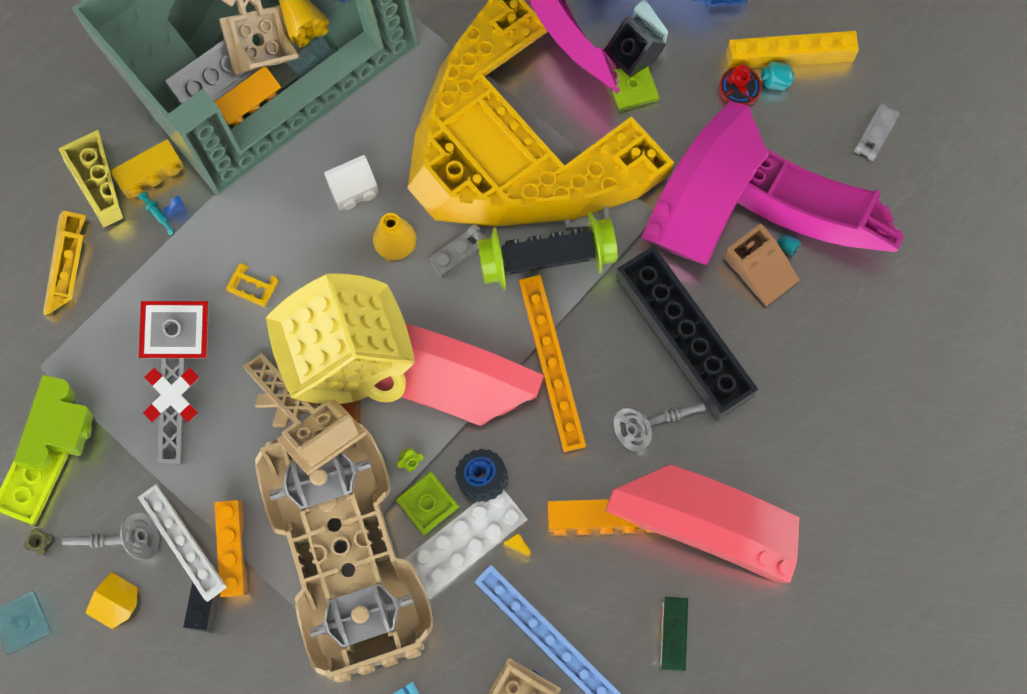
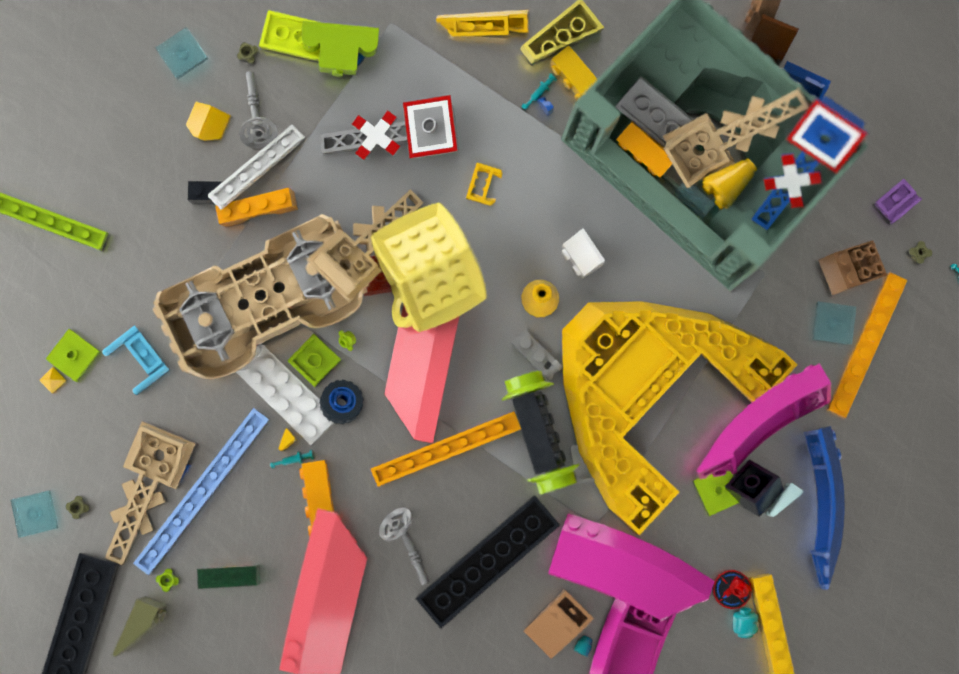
camera: 80 degrees right, 10 degrees up
none -> teal piece [270,450,315,469]

